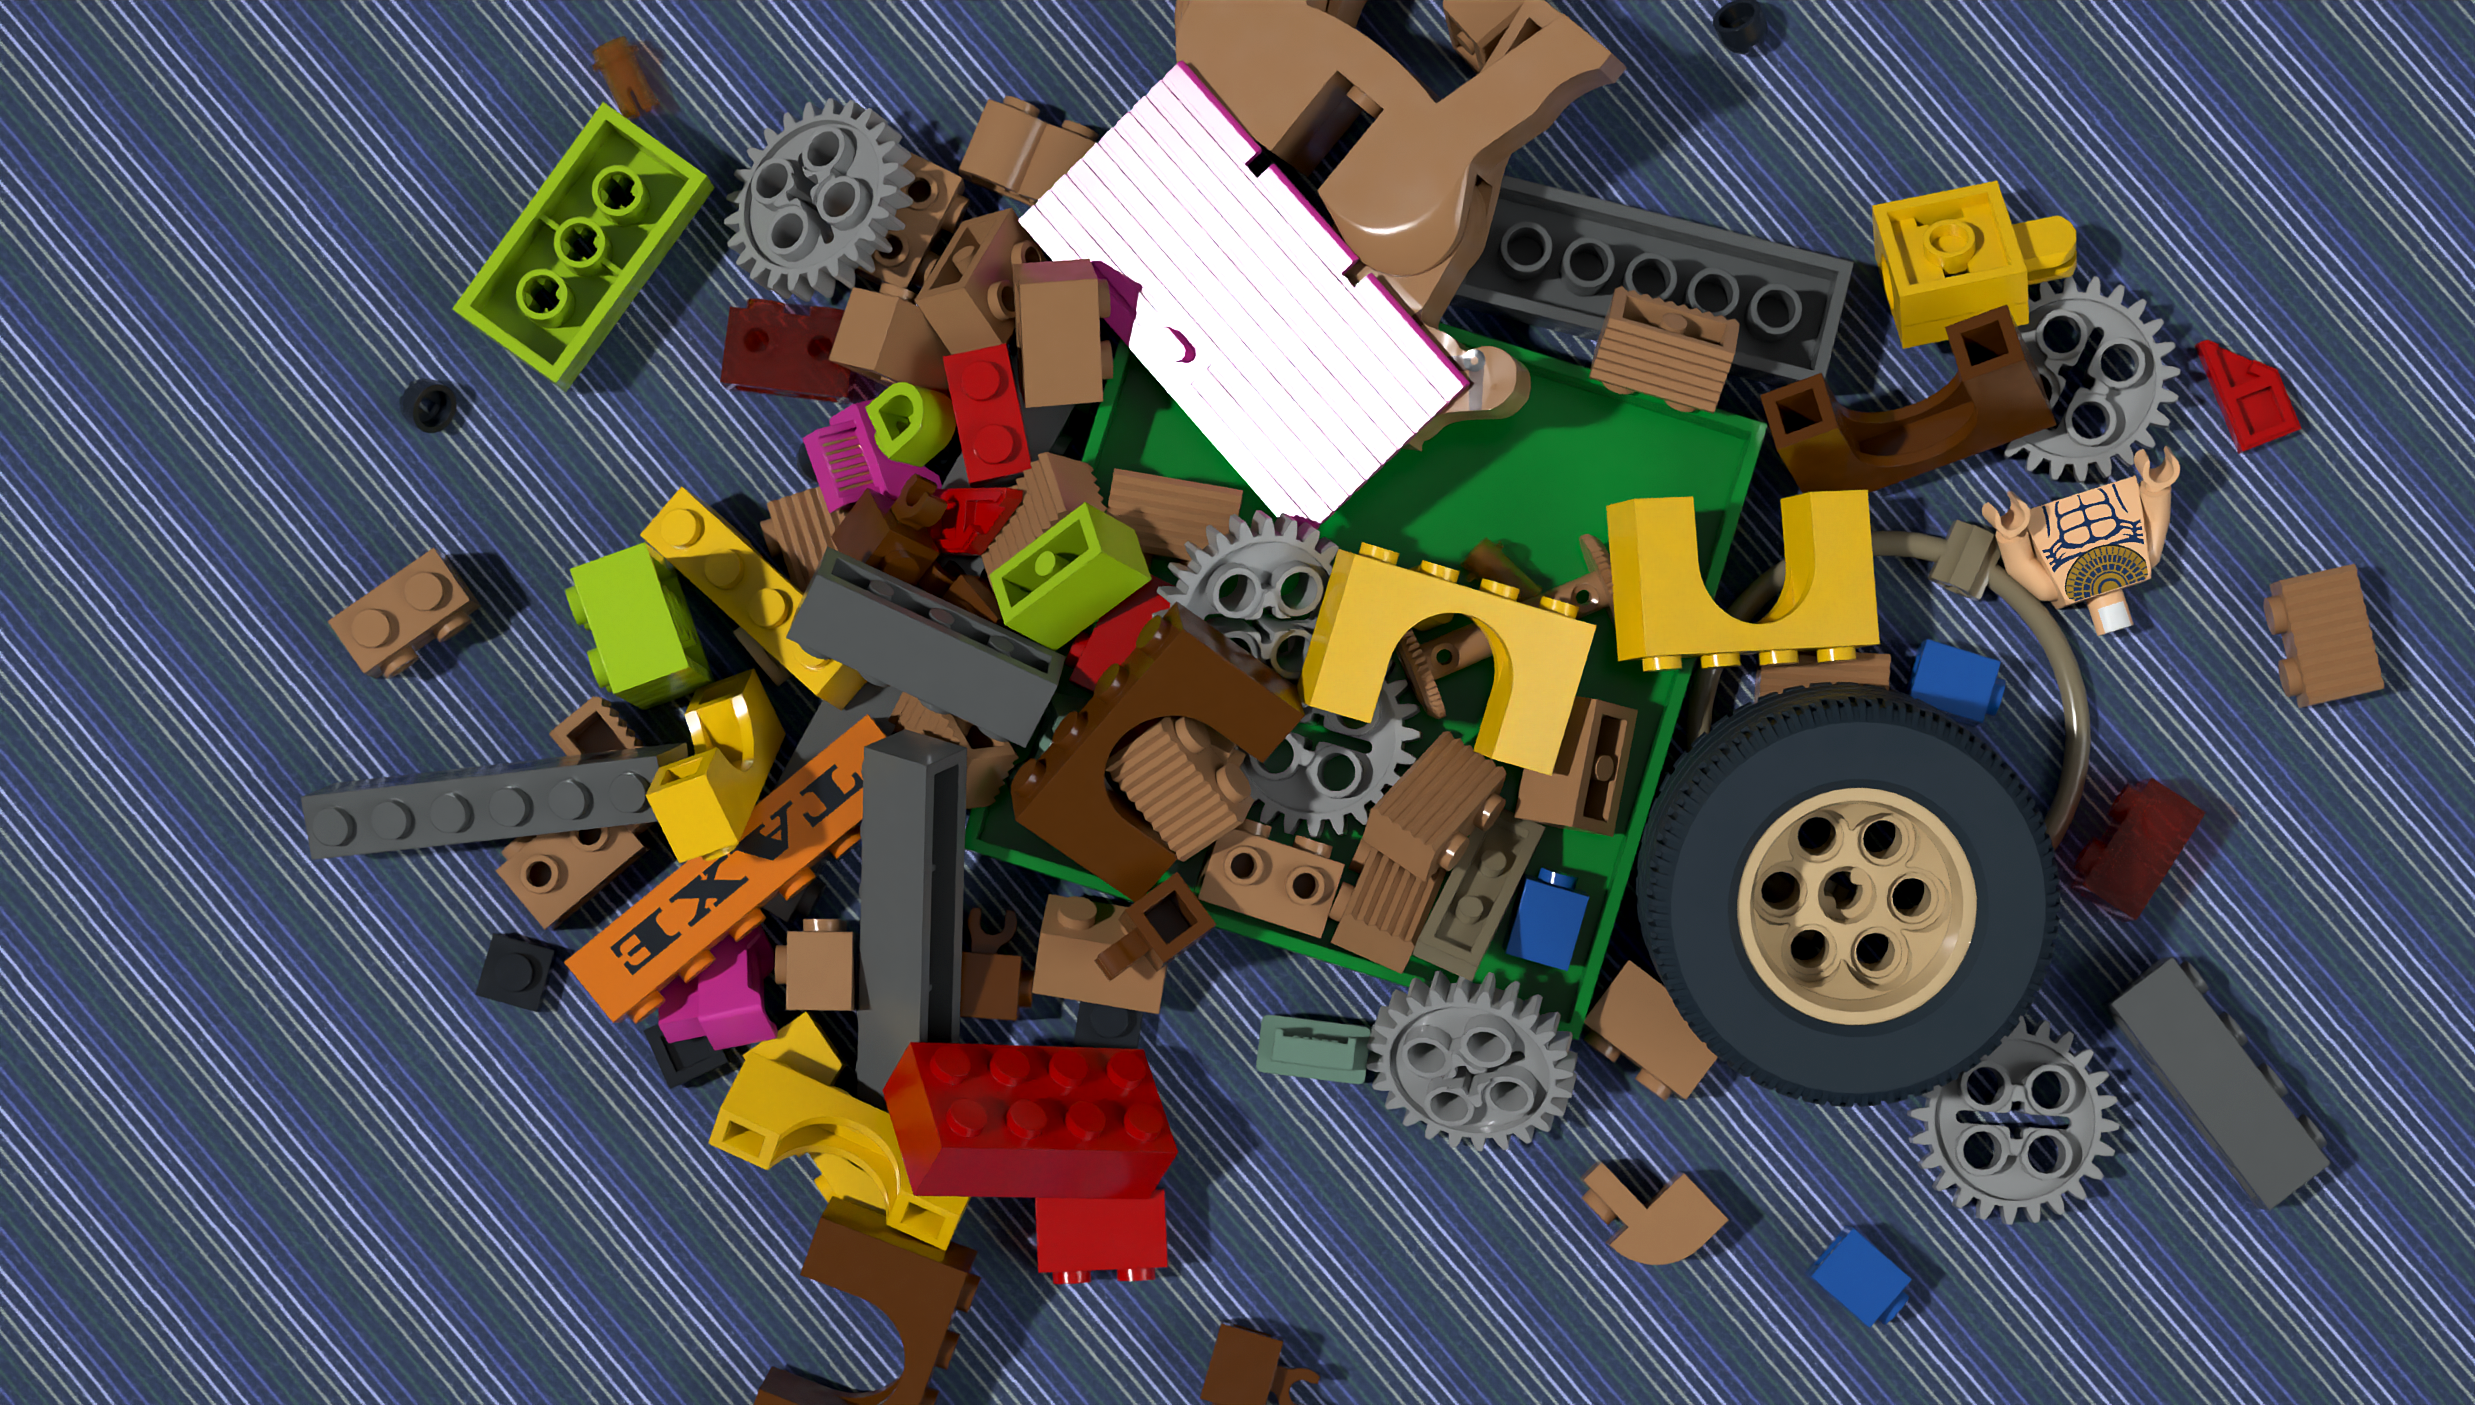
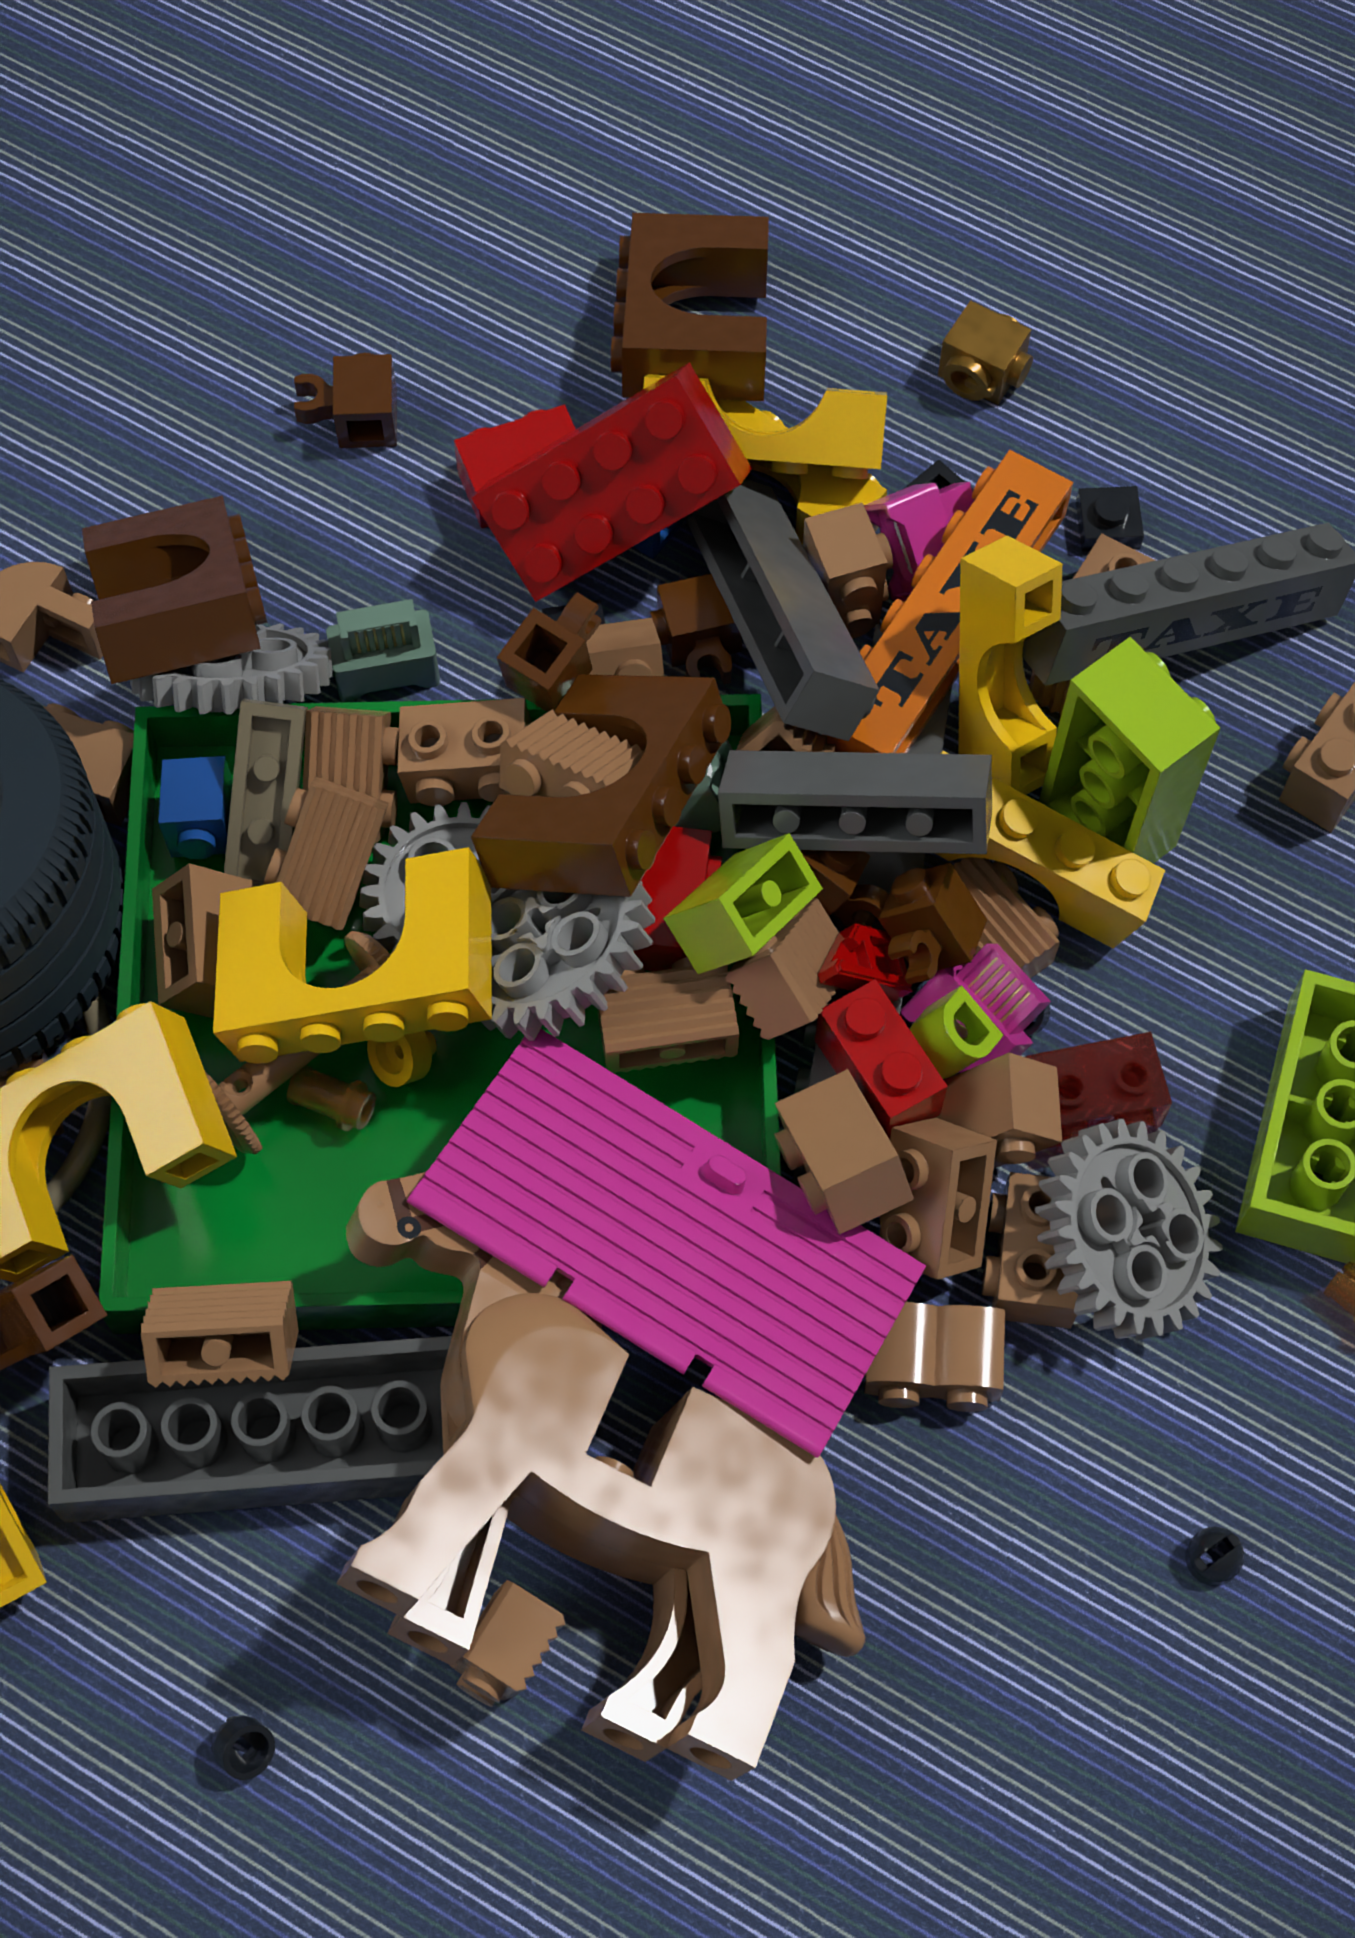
camera: 160 degrees right, 20 degrees down
none -> reddish brown arch [82,495,268,685]
none -> pearl gold brick [938,300,1033,405]

